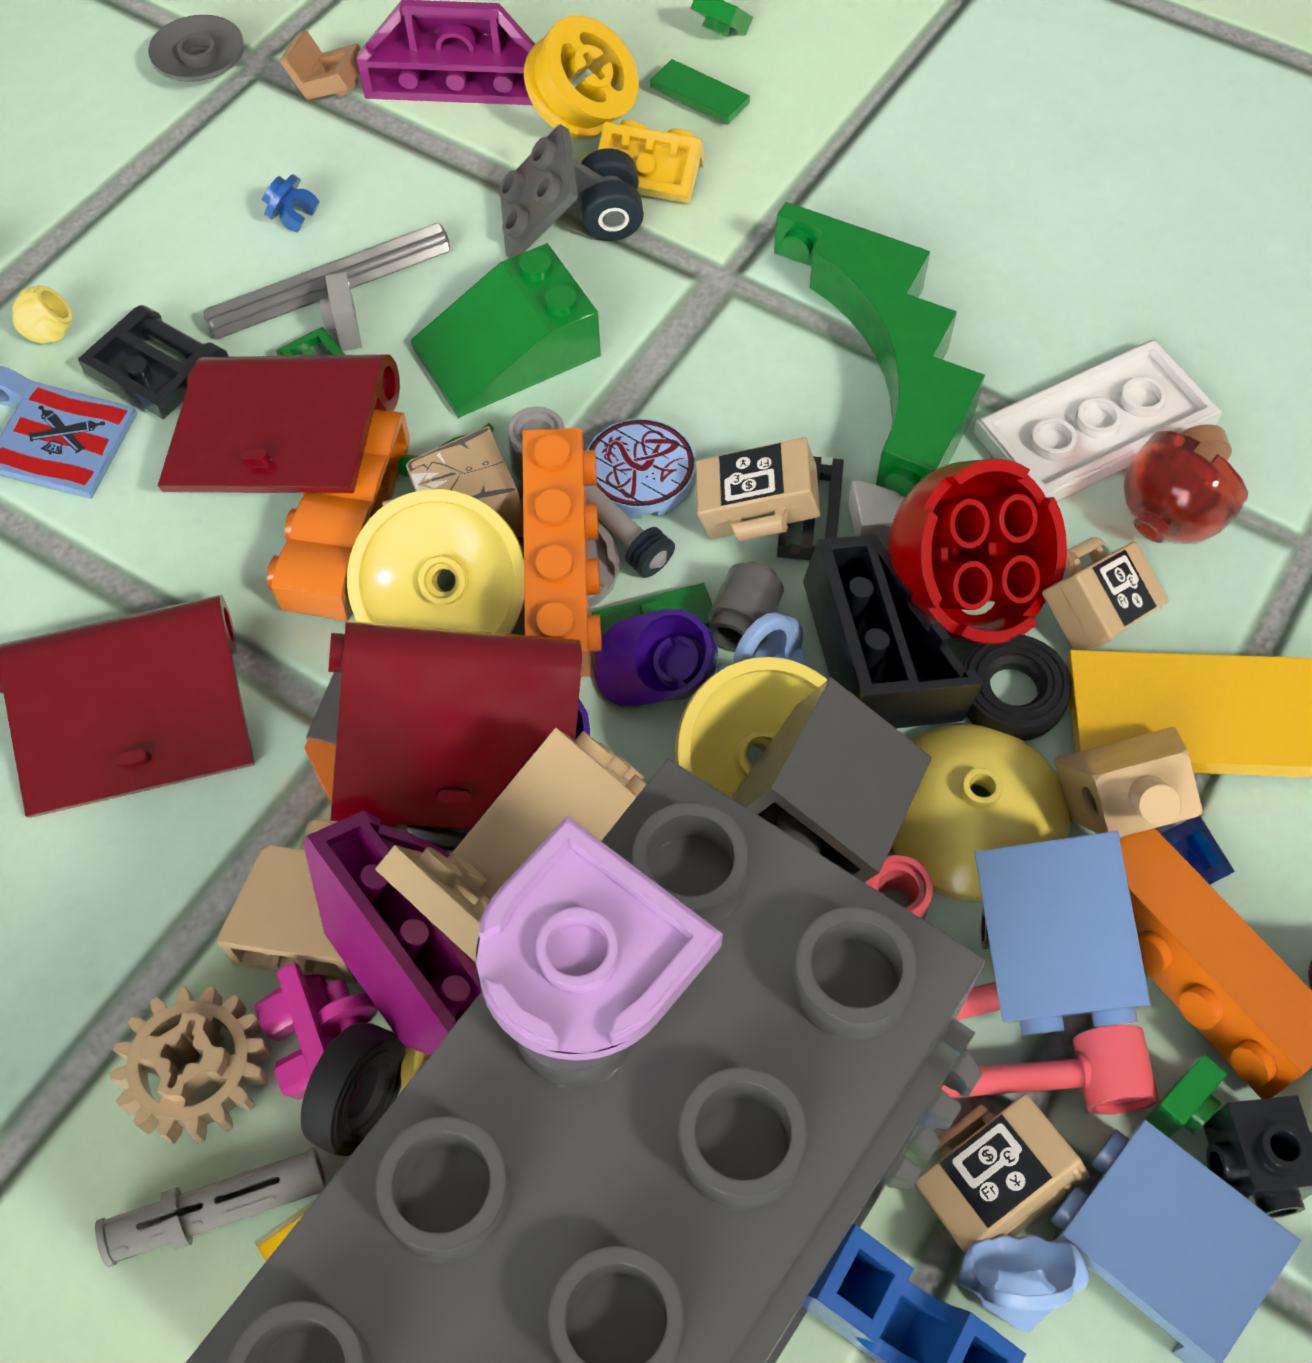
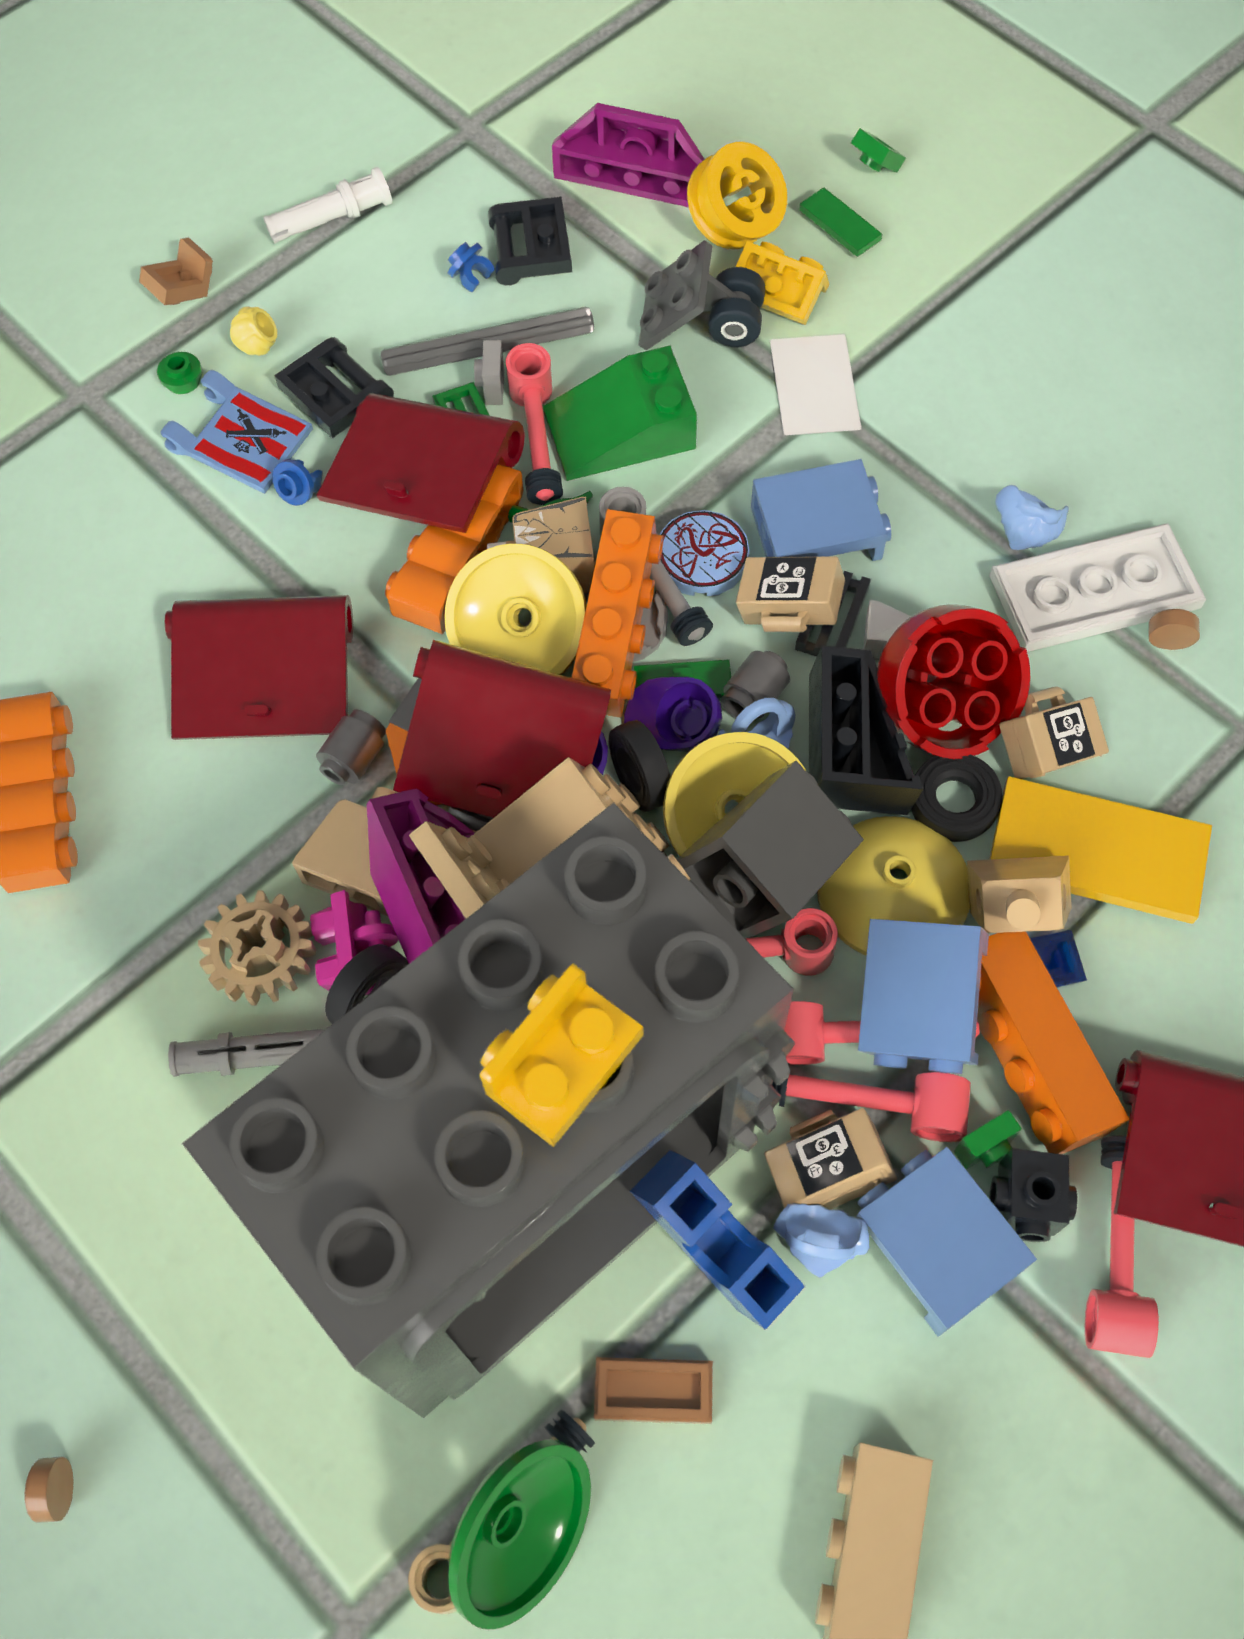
camera: 15 degrees right, 5 degrees up
dark grey dish [148,15,244,82] -> none
medium nougat bracket [280,31,361,100] -> none
lavender tile [476,816,723,1060] -> none
green arch [774,201,985,497] -> none
clear red cylinder [1123,431,1248,544] -> none
none -> white pin [263,167,392,244]
none -> blue plate [272,459,323,506]
none -> flat silver brick [316,709,386,785]
none -> yellow bracket [480,963,644,1147]
none -> black plate [488,197,572,286]
none -> coral piece [506,343,563,505]
none -> black tyre [608,720,671,812]
none -> medium blue panel [751,459,891,561]
none -> white sticker [770,334,861,435]
none -> light blue piece [995,485,1069,550]

